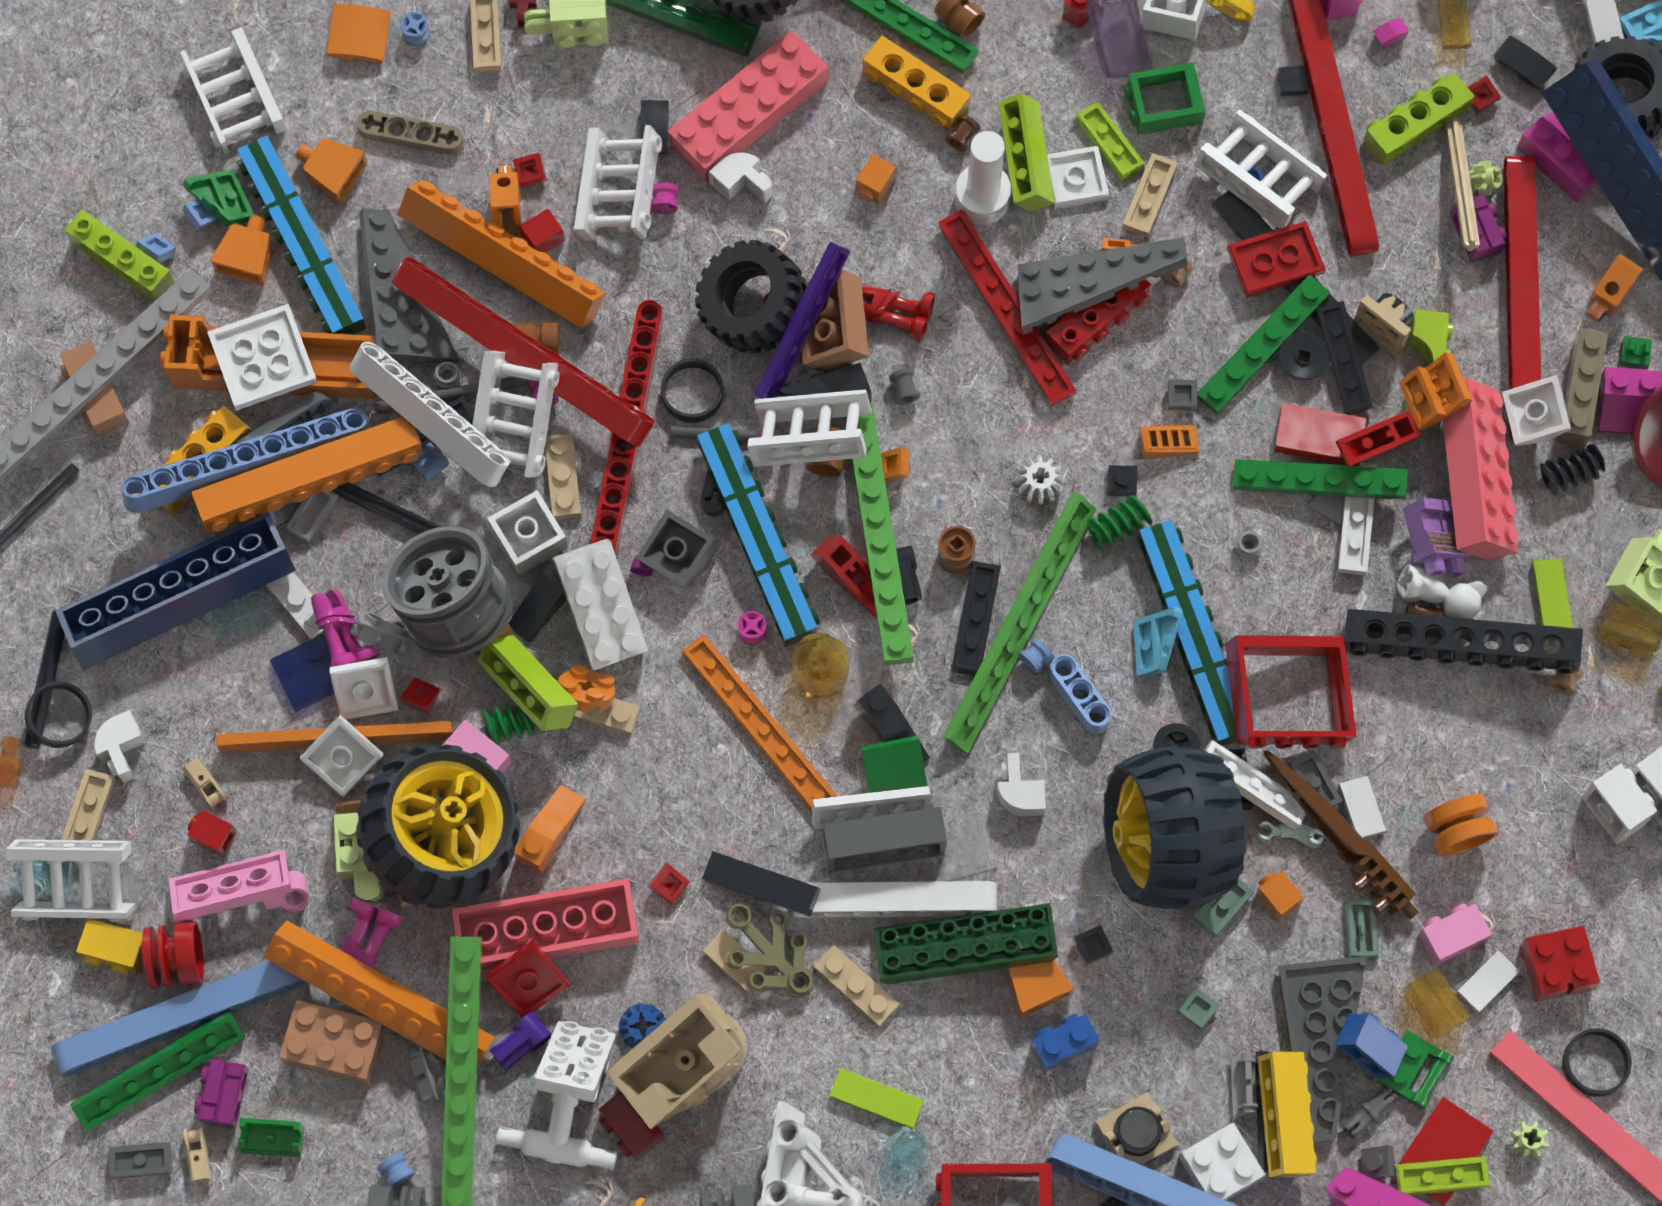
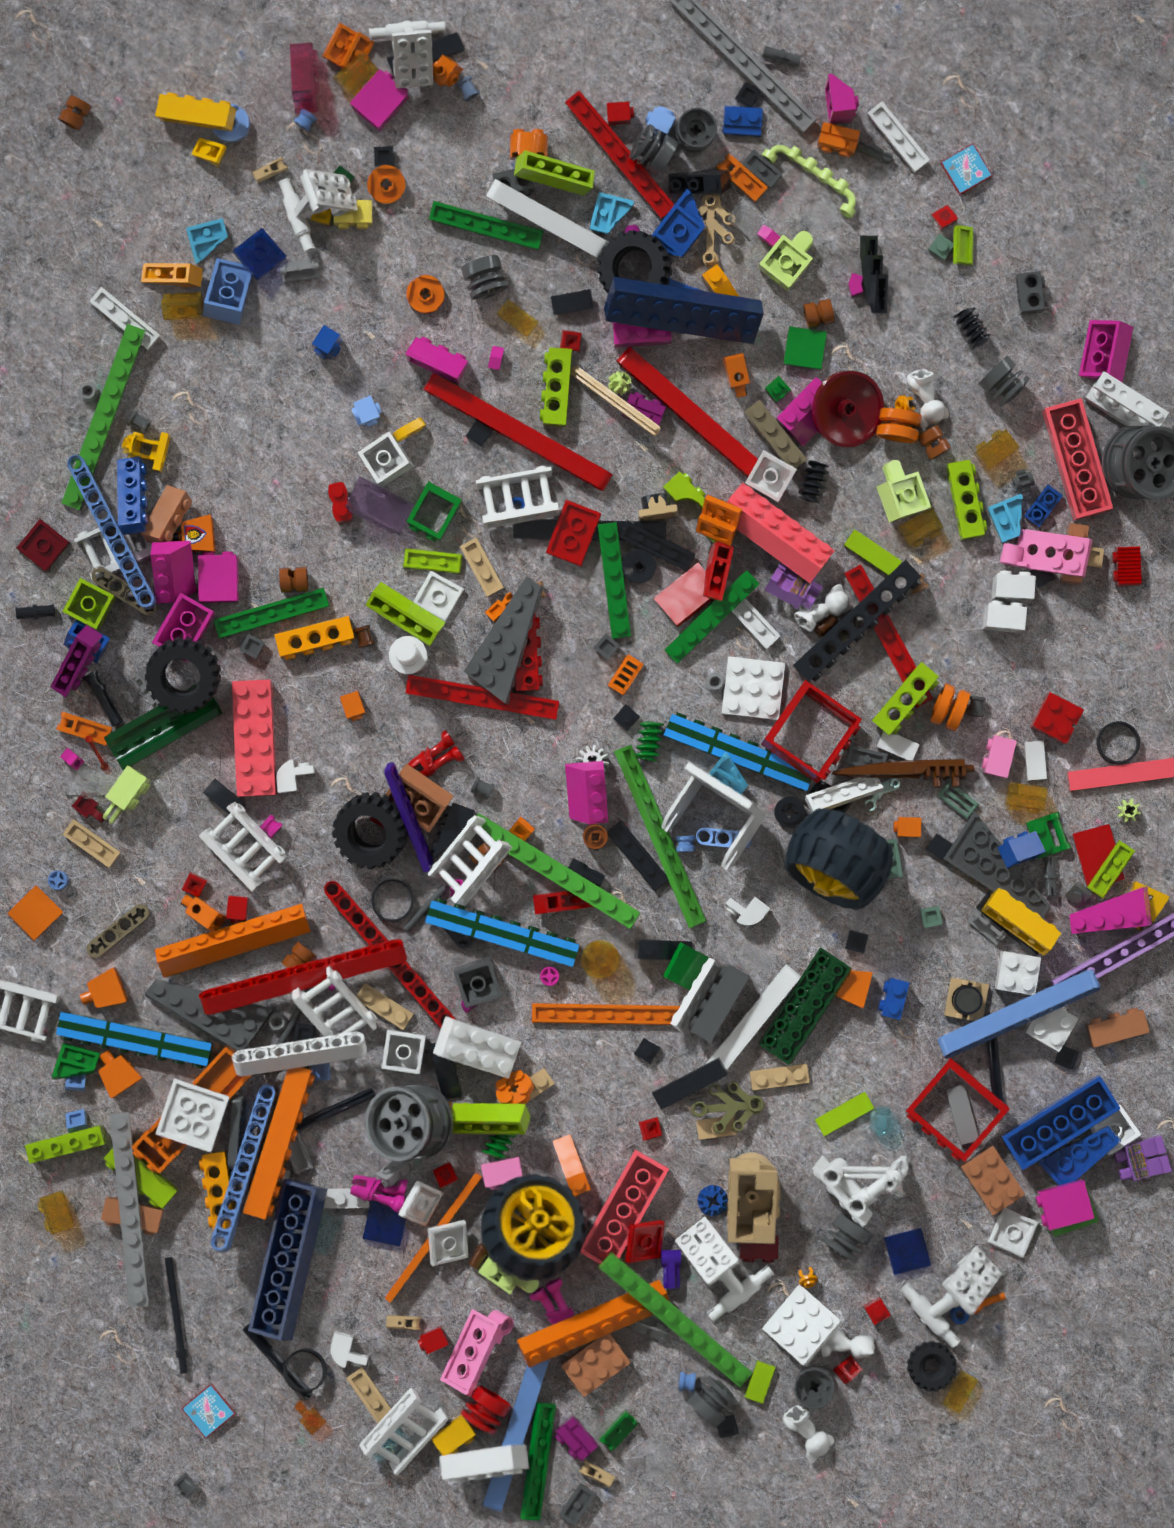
camera: 50 degrees left, 15 degrees up
none -> clear yellow brick [37,1190,75,1235]
none -> lime brick [104,1148,179,1208]
none -> dark grey plate [240,633,266,659]
none -> white brick [440,1445,529,1483]
none -> dark pink slope [565,761,609,824]
none -> black plate [634,1038,660,1064]
none -> white piece [661,762,766,871]
none -> white plate [721,656,785,720]
none -> red plate [844,564,934,708]
none -> lime brick [872,662,939,735]
none -> black tile [926,833,952,860]
none -> dark grey bush [967,696,986,717]

